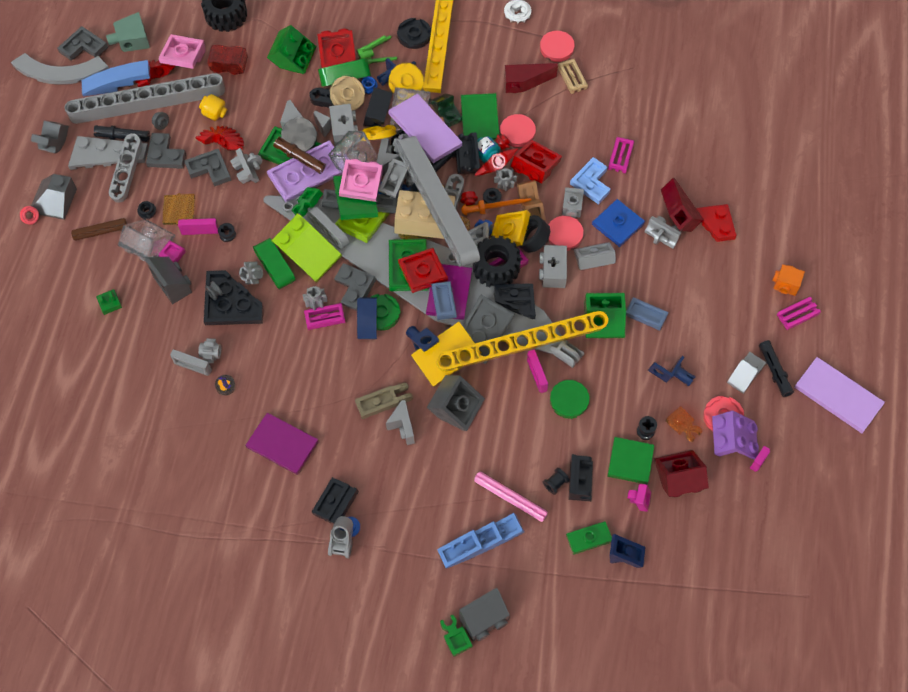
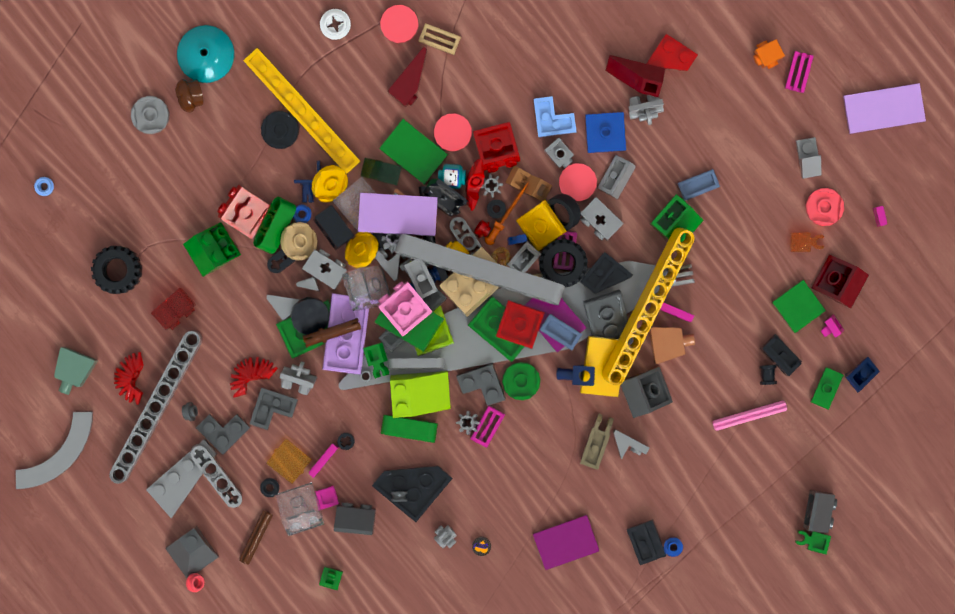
camera: 50 degrees left, 25 degrees up
dark grey brick [31,121,69,153] -> none
dark grey plate [57,26,108,61] -> none
medium blue slope [82,60,150,96] -> none
black pin [93,125,150,143] -> none
bright pink plate [159,34,206,69] -> none
light grey tile [170,349,212,376] -> none
yellow head [199,94,227,121] -> none
light grey gear [239,261,263,285] -> none
light grey piece [328,516,353,559] -> none
bright green plant [357,35,397,64] -> none
dark blue slope [357,297,377,339] -> none
medium blue slope [437,513,524,568] -> none
red plate [494,134,511,151] -> none
green tile [550,380,590,419] -> none
dark pink tile [608,137,634,174] -> none
black bush [637,416,657,440] -> none
dark blue bracket [648,355,696,386] -> none
medium lavender bracket [712,410,759,459] -> none
black pin [759,340,794,397] -> none
none -> nougat torso [649,327,695,364]

